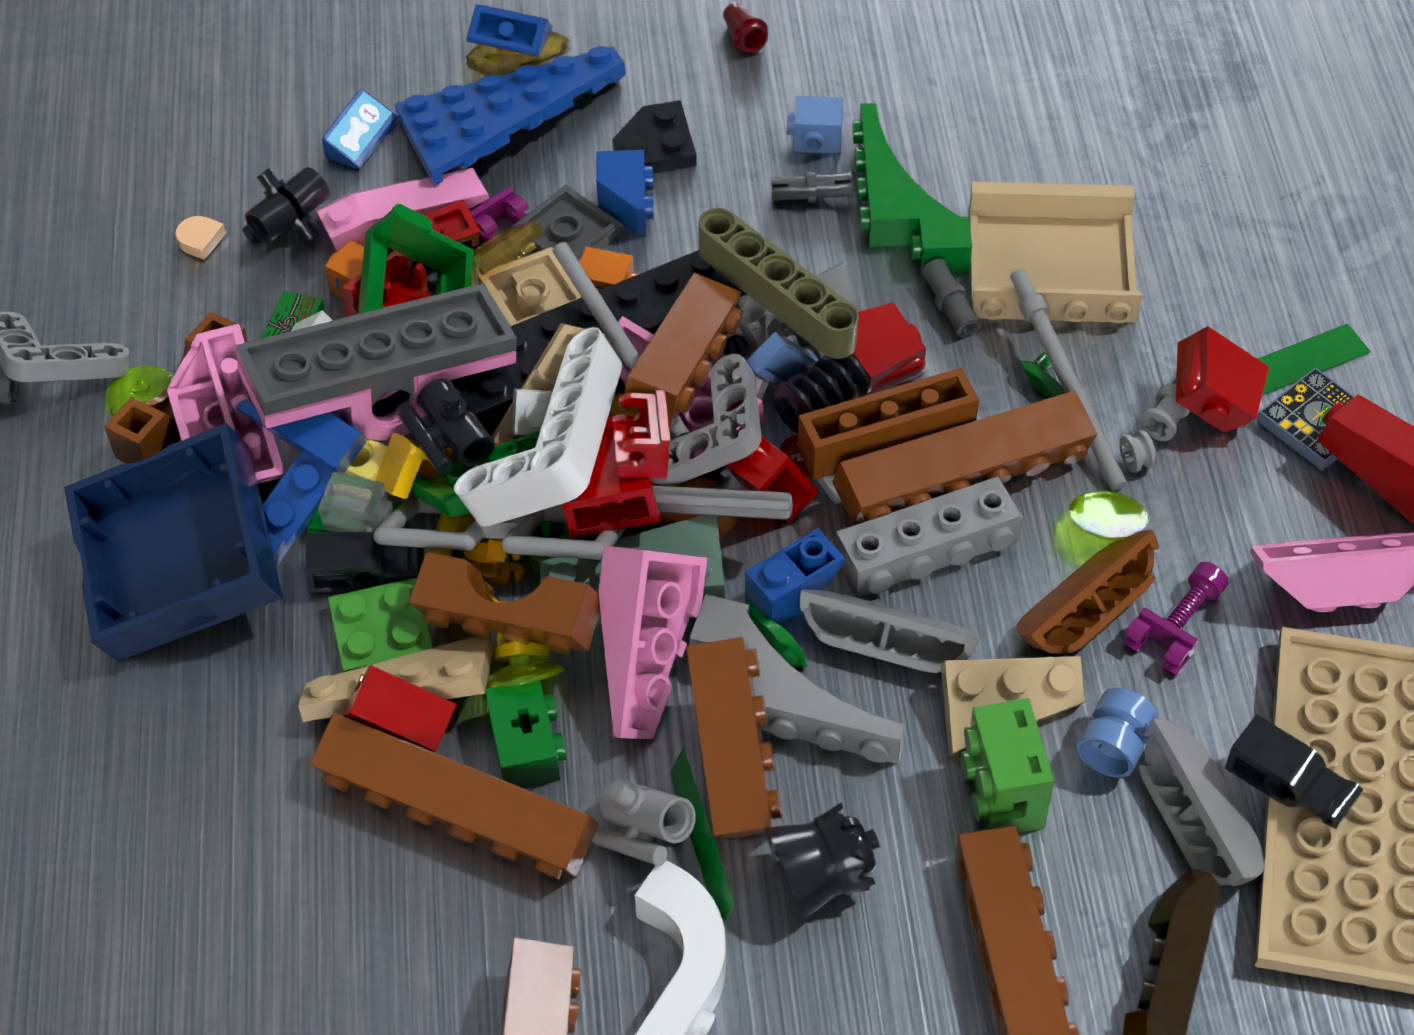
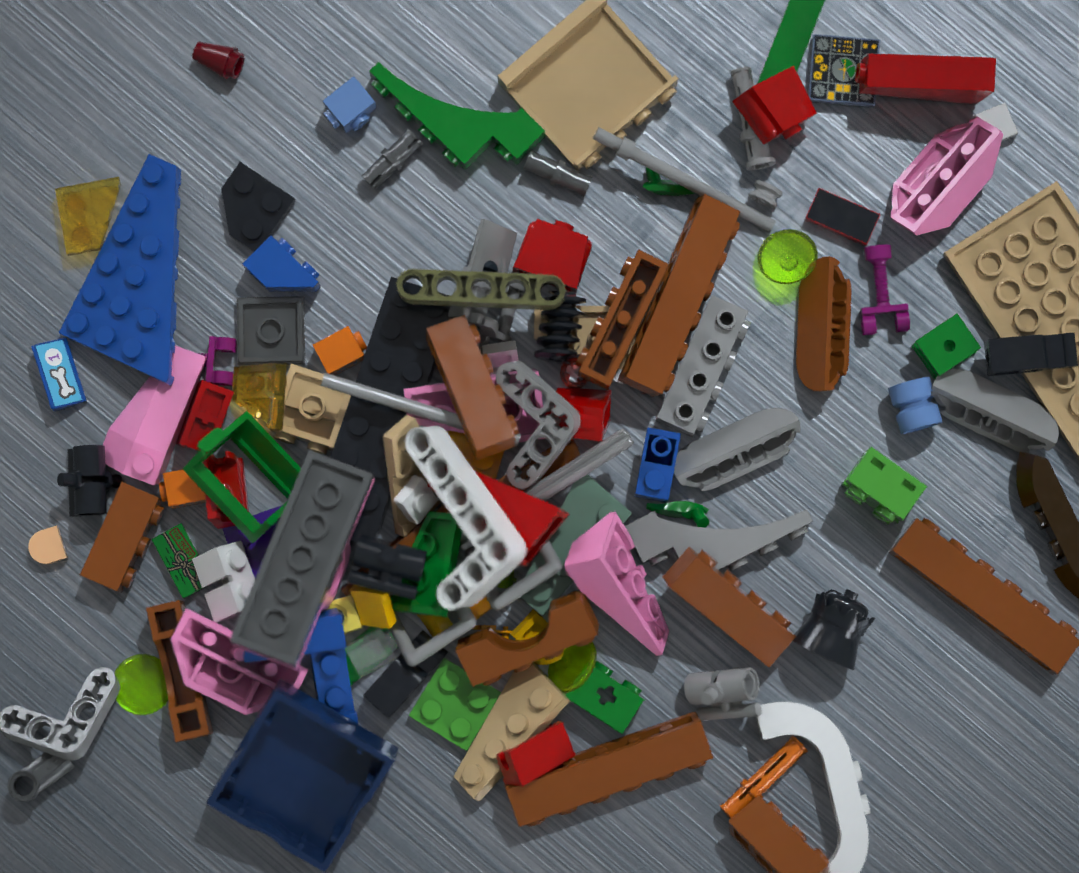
camera: 45 degrees left, 30 degrees up
blue slope [466,4,553,57] -> none
red hinge [613,390,670,479] -> none
green sticker [670,747,735,924] -> none
medium blue tile [746,332,819,385] -> none
tan wing [941,656,1085,756] -> none
none -> dark orange brick [80,482,165,593]
none -> orange pin [720,736,808,819]
none -> black tile [805,188,880,246]
none -> green piece [911,313,981,380]

